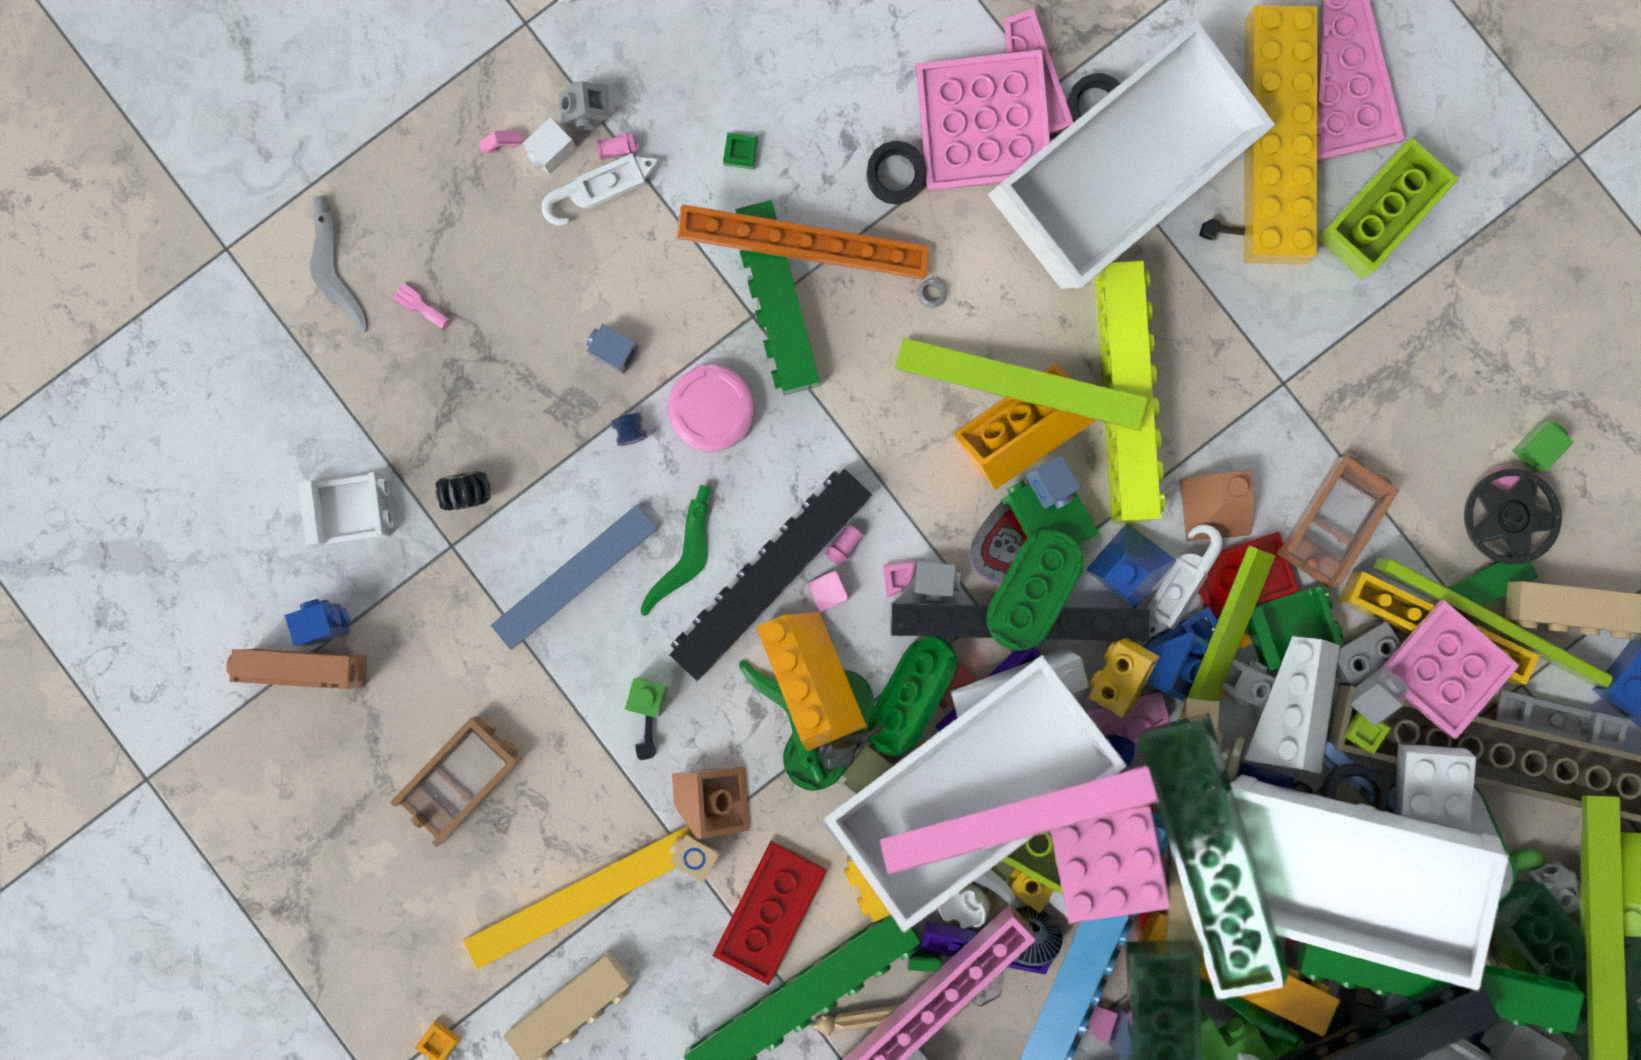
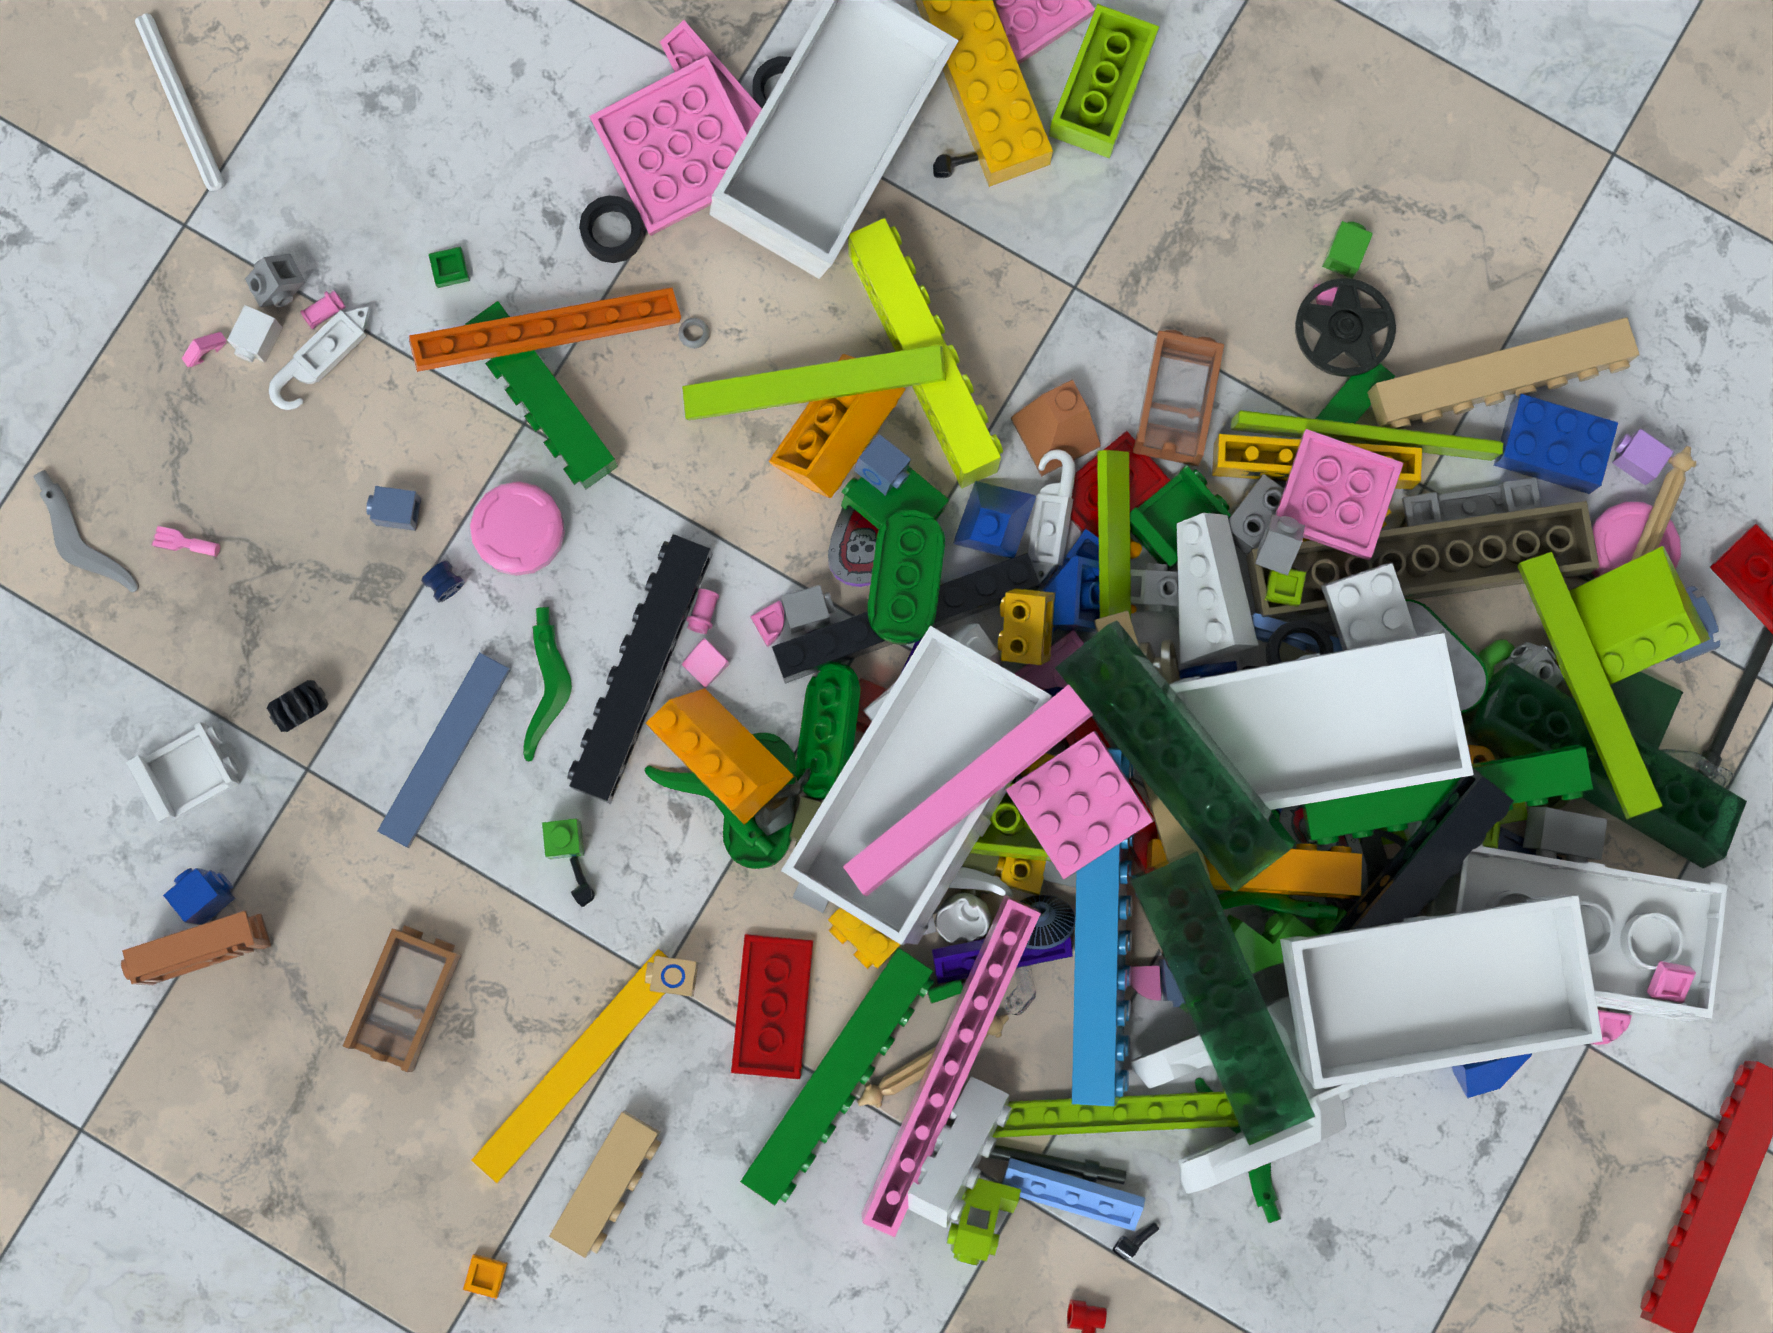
camera: 30 degrees left, 5 degrees down
nougat slope [672,767,749,839] -> none

